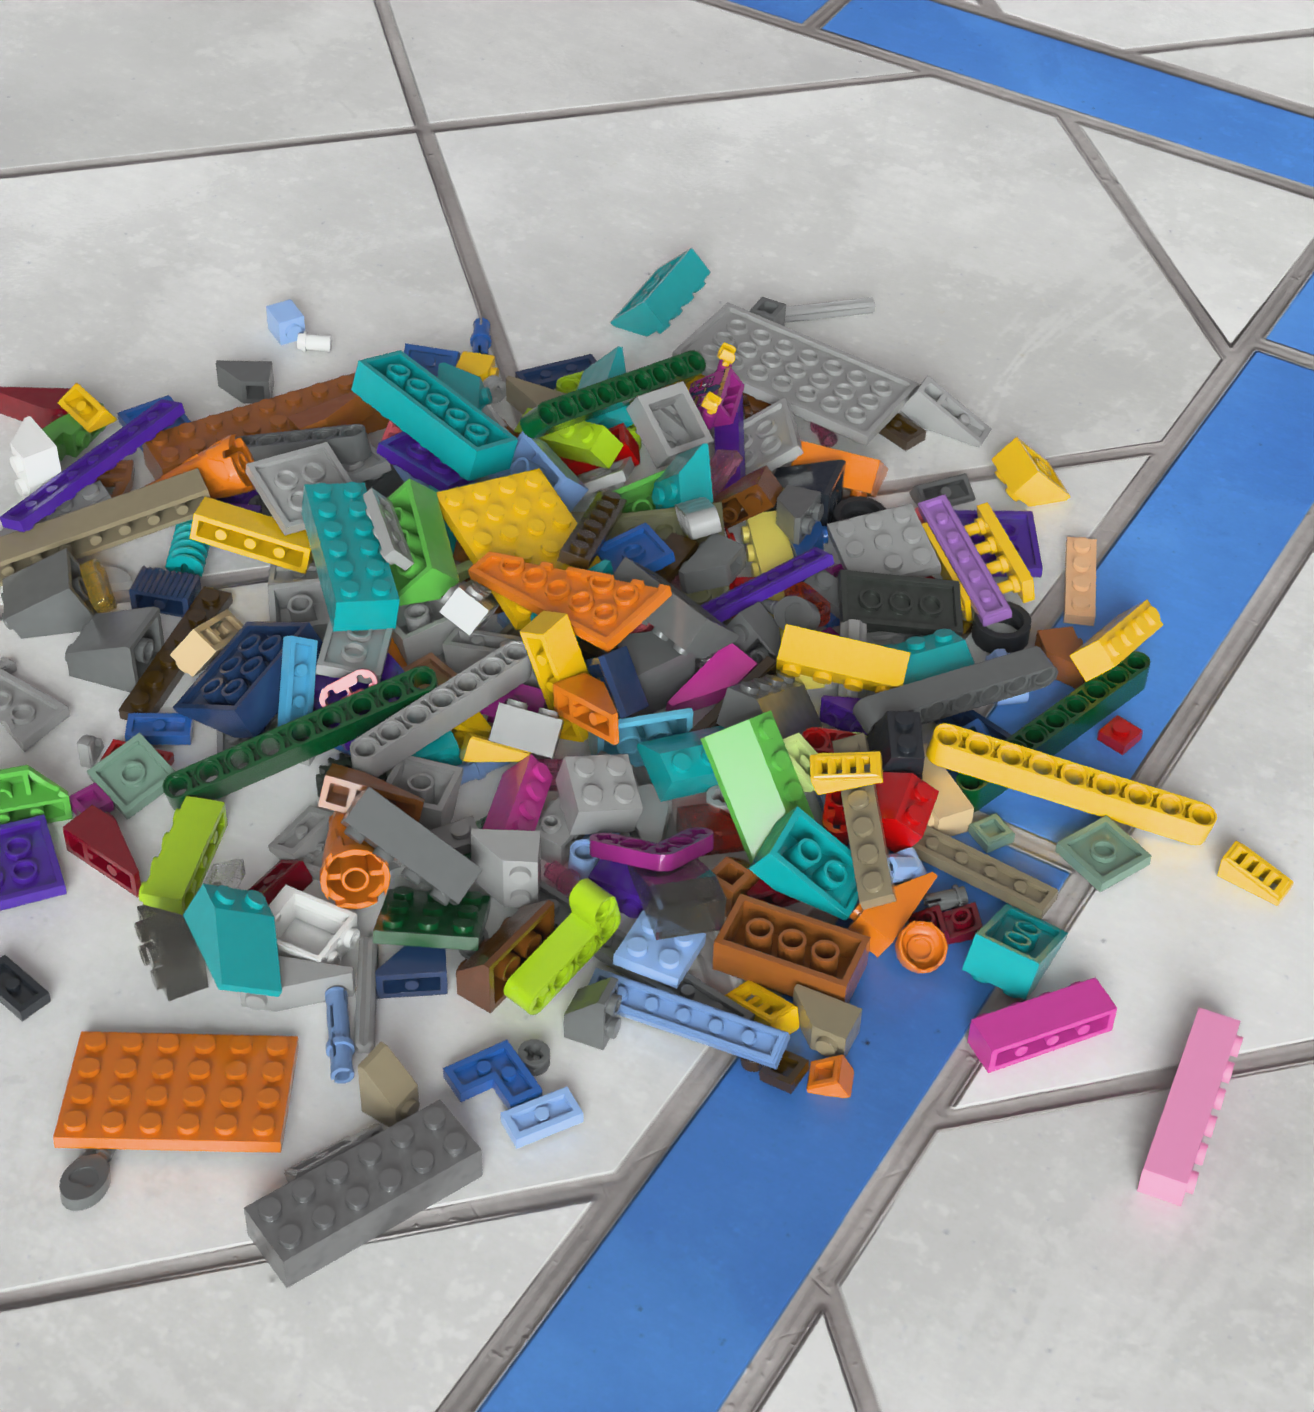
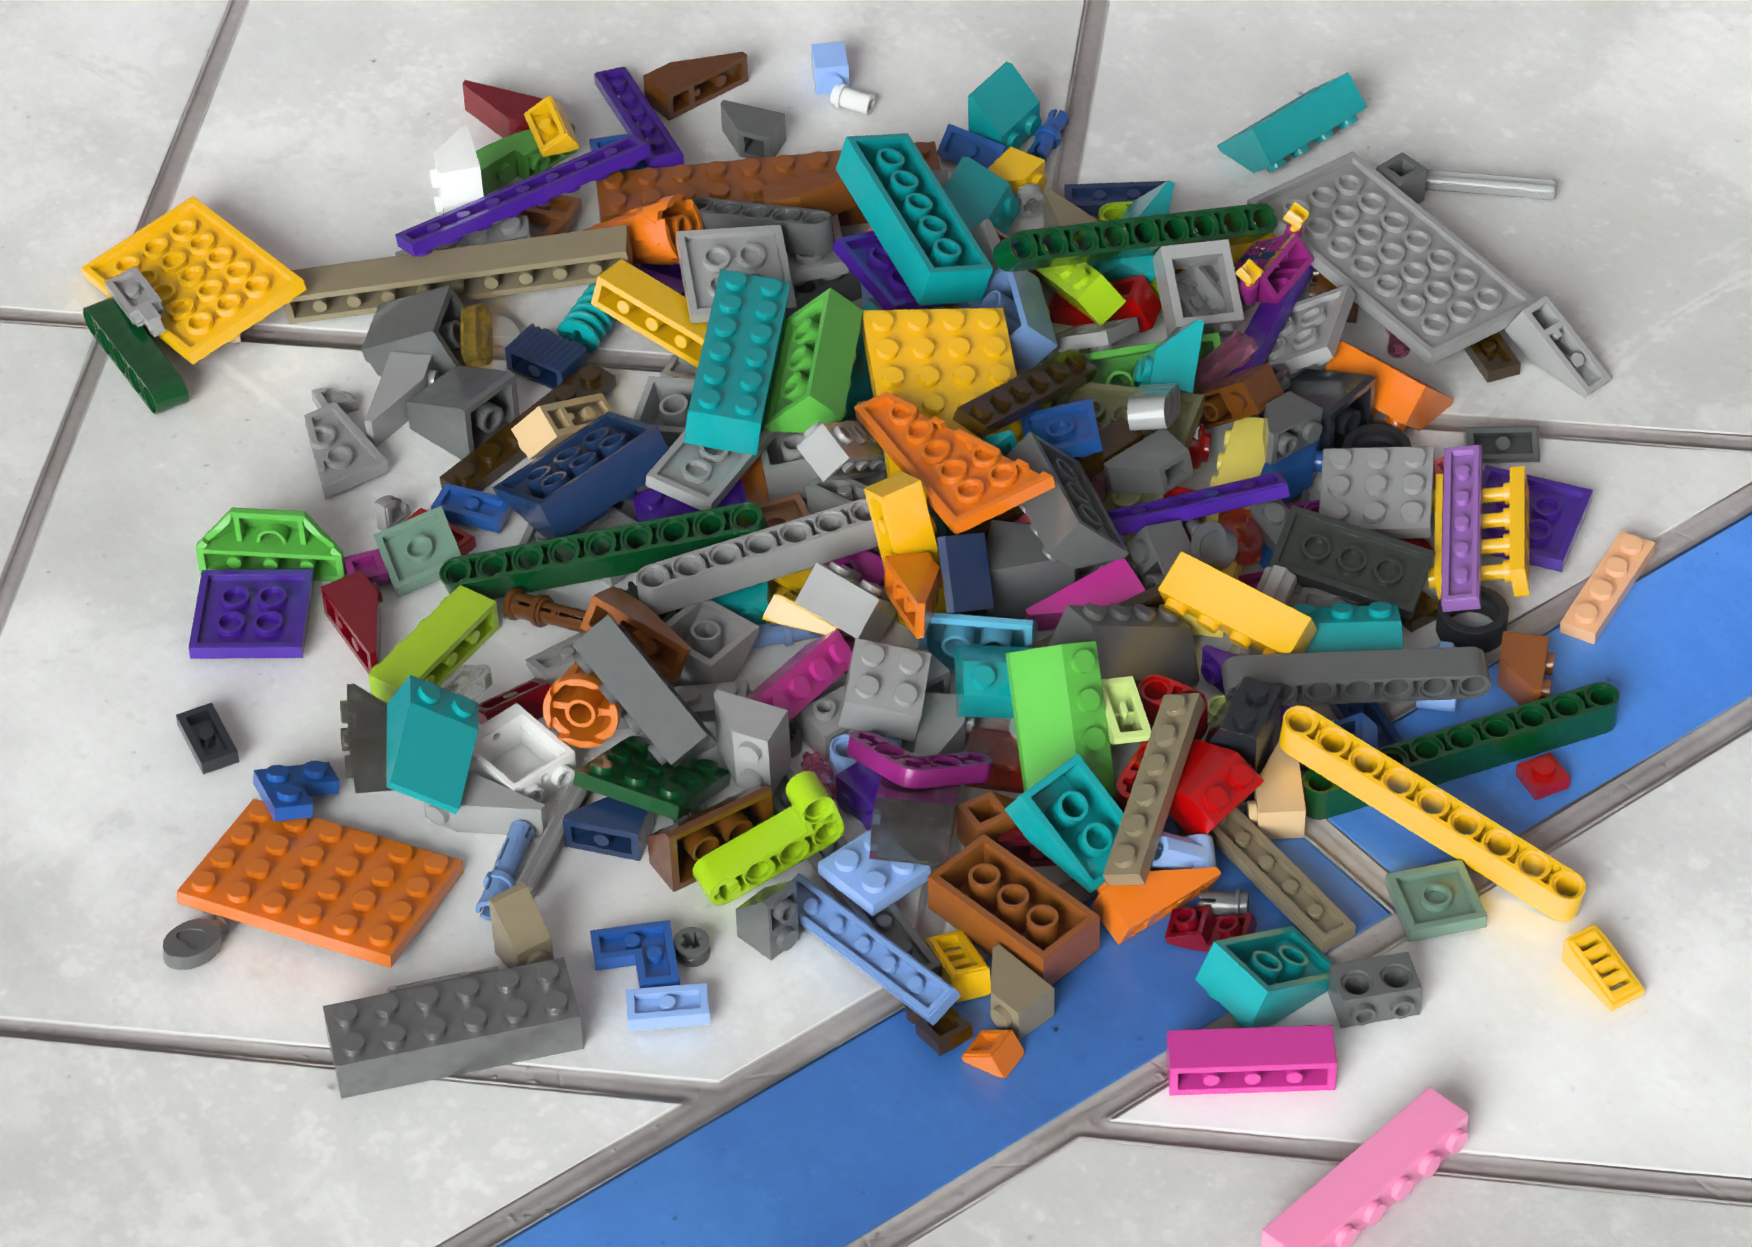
camera: 25 degrees right, 0 degrees up
dark azure plate [277,635,318,737] -> none
beam [319,668,379,708] -> none
light grey plate [363,488,414,571] -> none
yellow slope [810,751,883,795] -> none
orange hair [895,920,948,973] -> none
sand green tile [968,813,1015,853] -> none
yellow slope [991,436,1071,507] -> none
yellow brick [1069,599,1163,682] -> none
none -> blue plate [253,761,340,822]
none -> light grey slope [365,351,439,448]
none -> reddish brown pin [503,587,586,634]
none -> dark purple tile [594,67,684,168]
none -> reddish brown slope [643,52,748,121]
none -> teal slope [968,61,1042,150]
none -> dark grey brick [1328,952,1422,1028]

